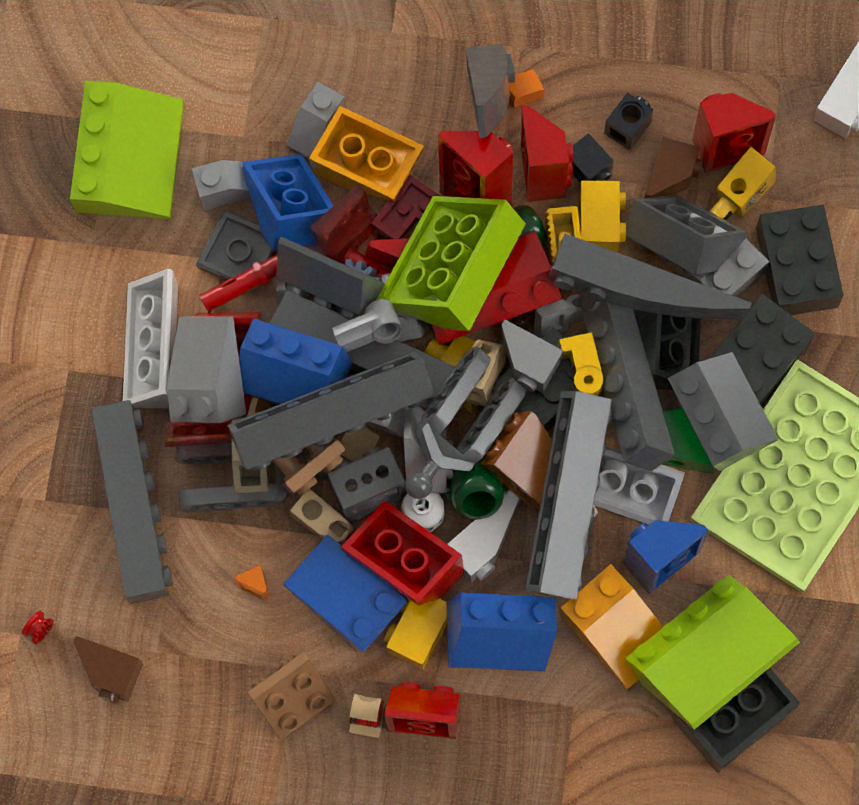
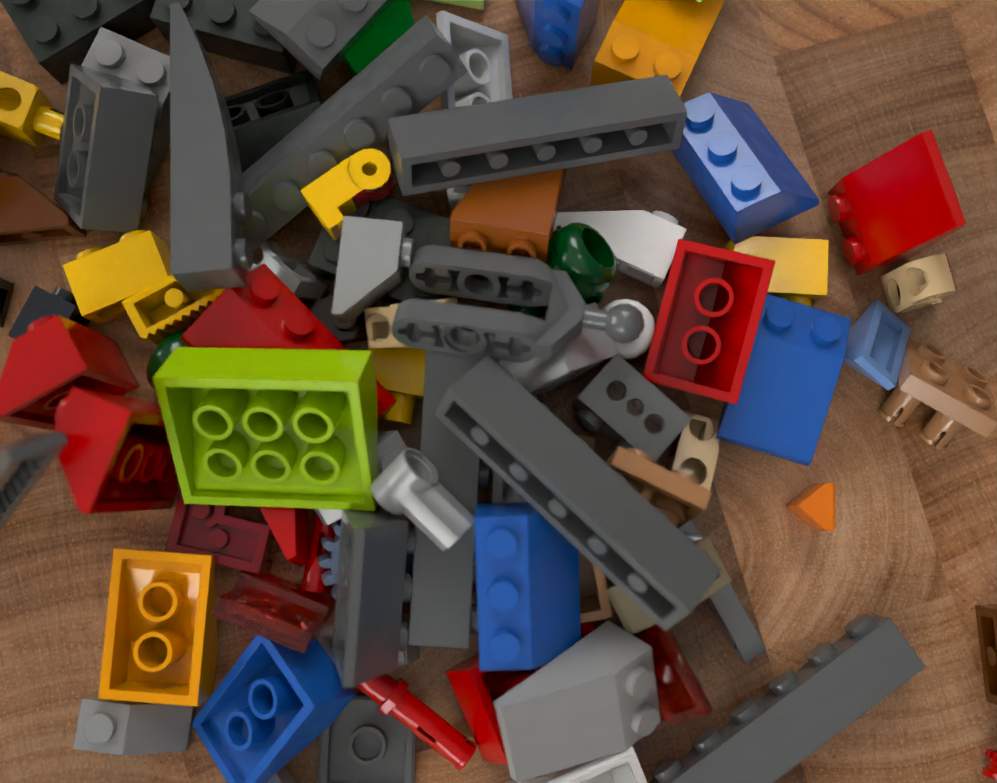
camera: 115 degrees left, 10 degrees up
none -> medium blue slope [843,300,911,390]

